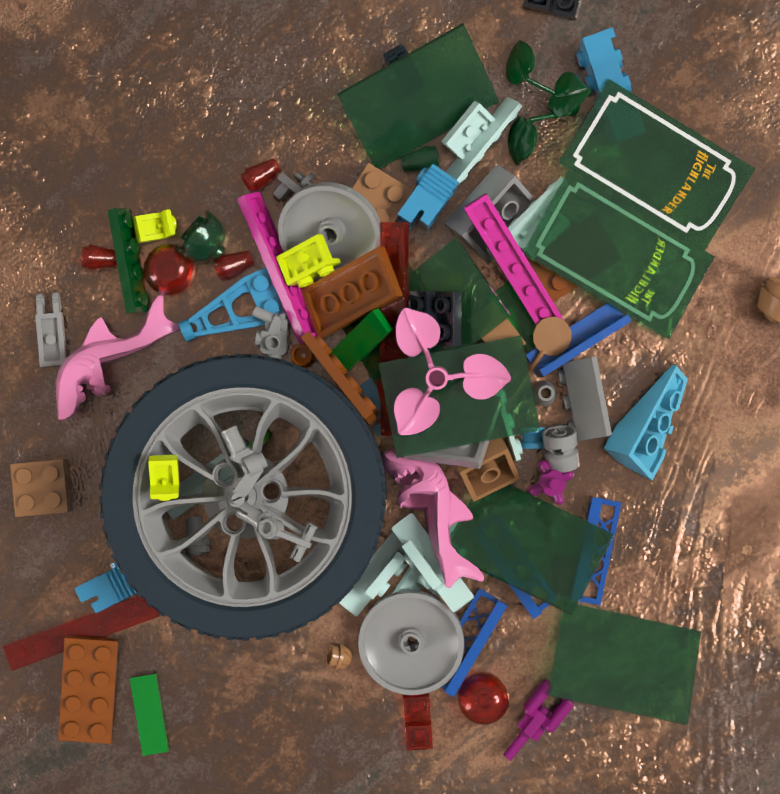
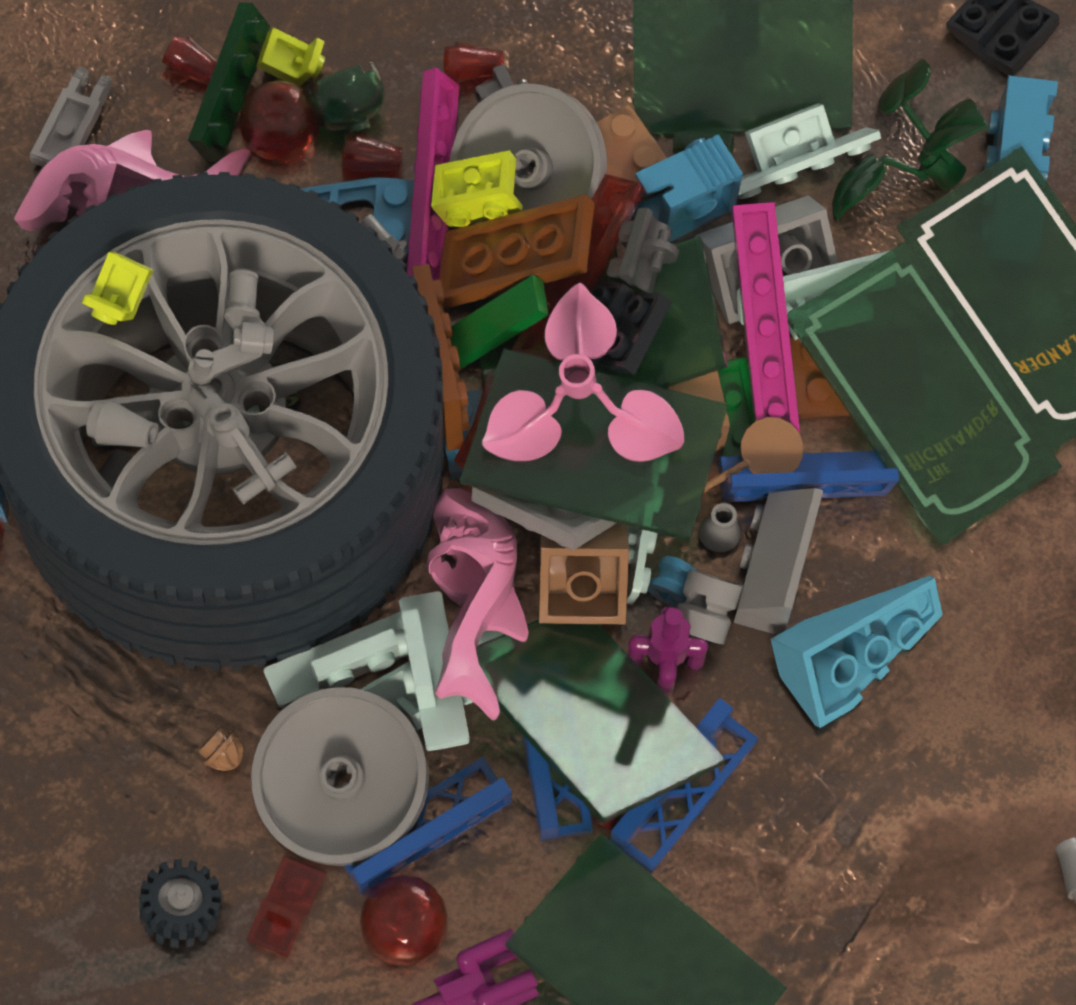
camera: 25 degrees right, 20 degrees down
none -> light grey cone [86,400,159,449]
none -> black wheel [139,859,221,948]
none -> flat silver hips [607,208,679,293]

